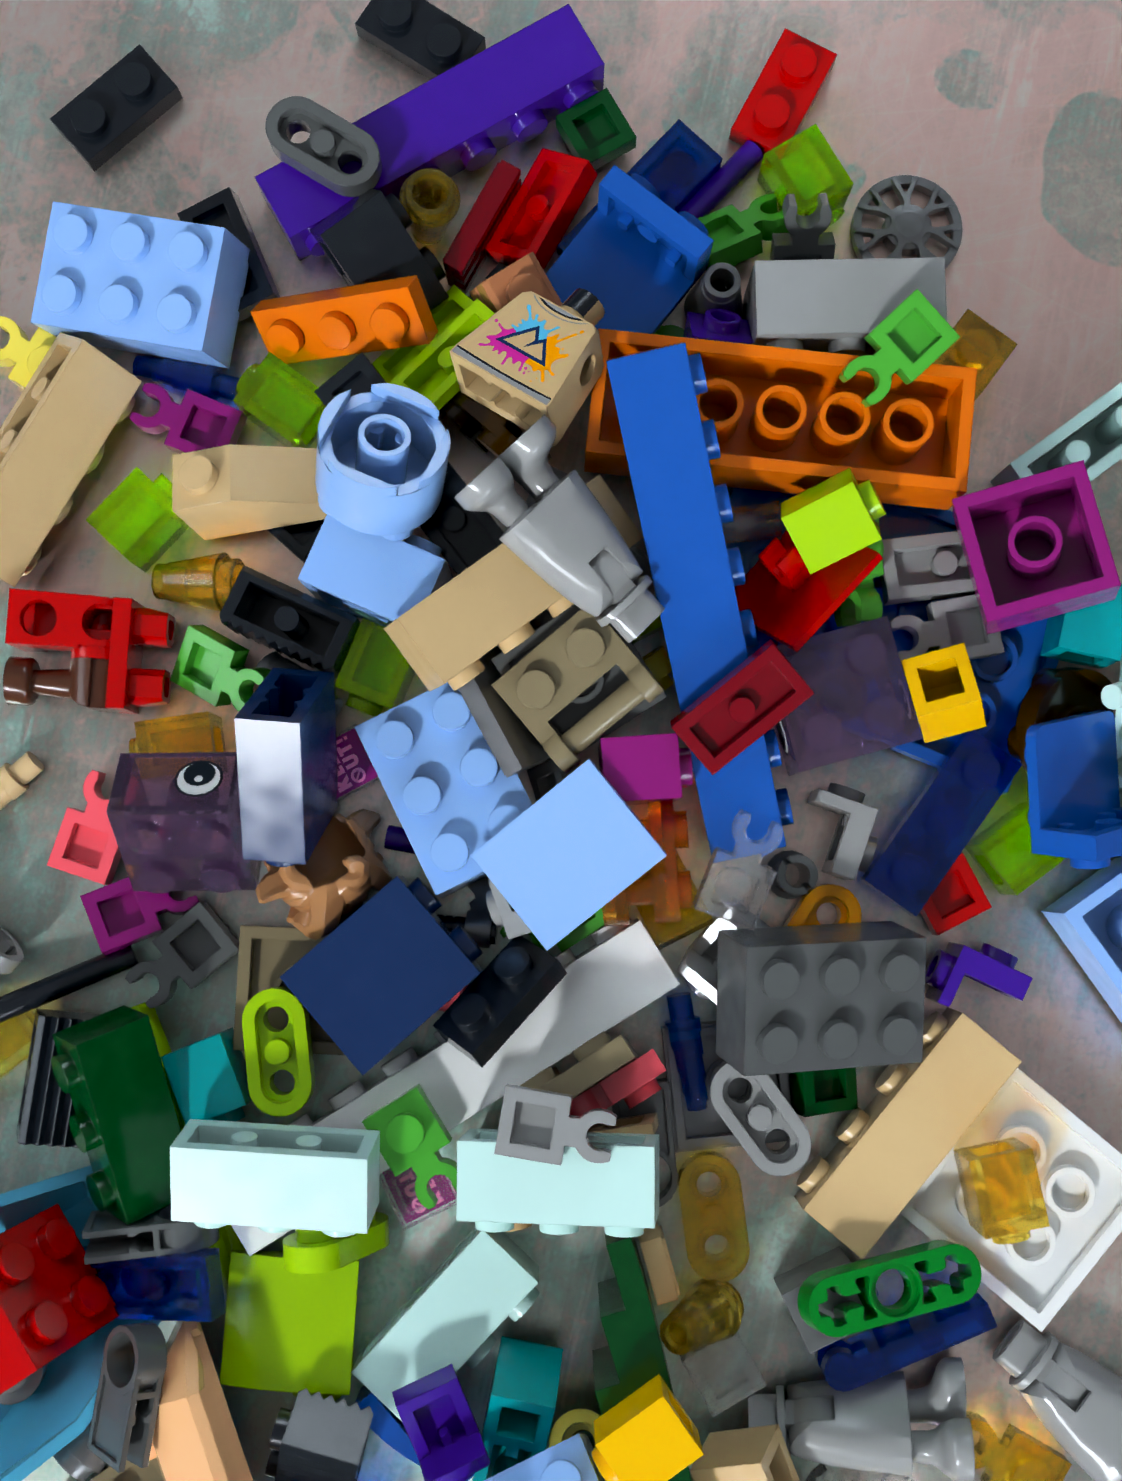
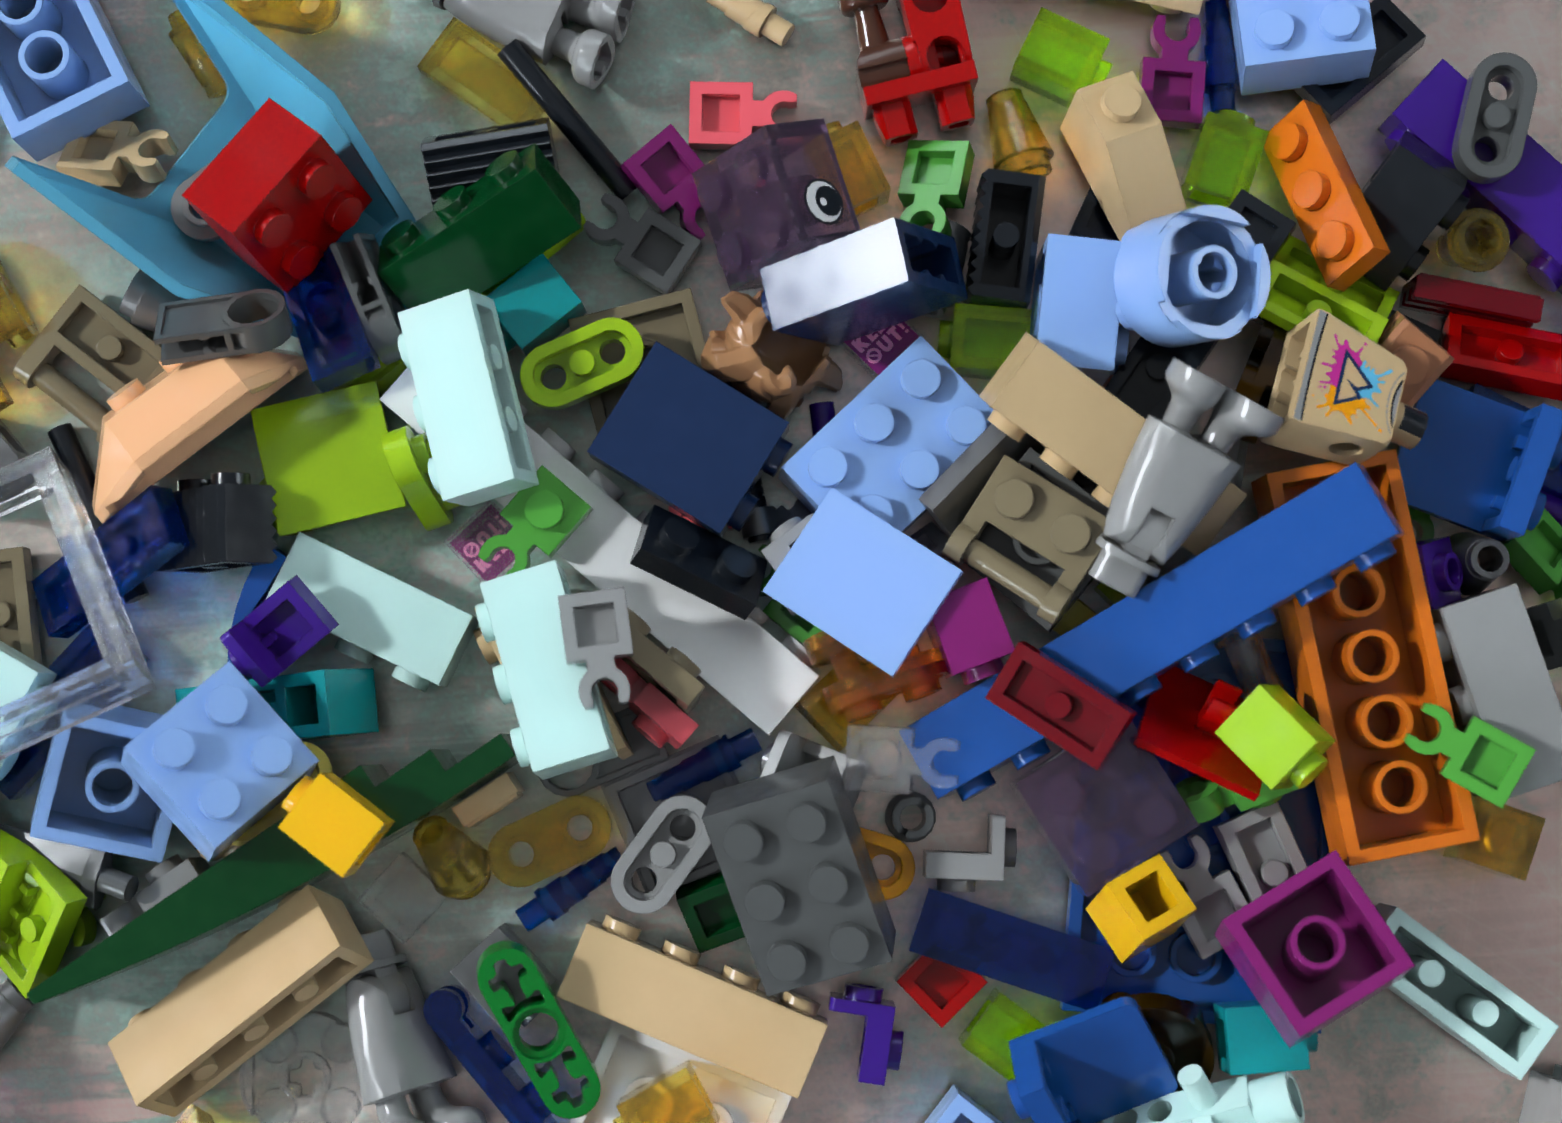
camera: 75 degrees right, 0 degrees up
none -> clear blue animal [515,846,621,932]

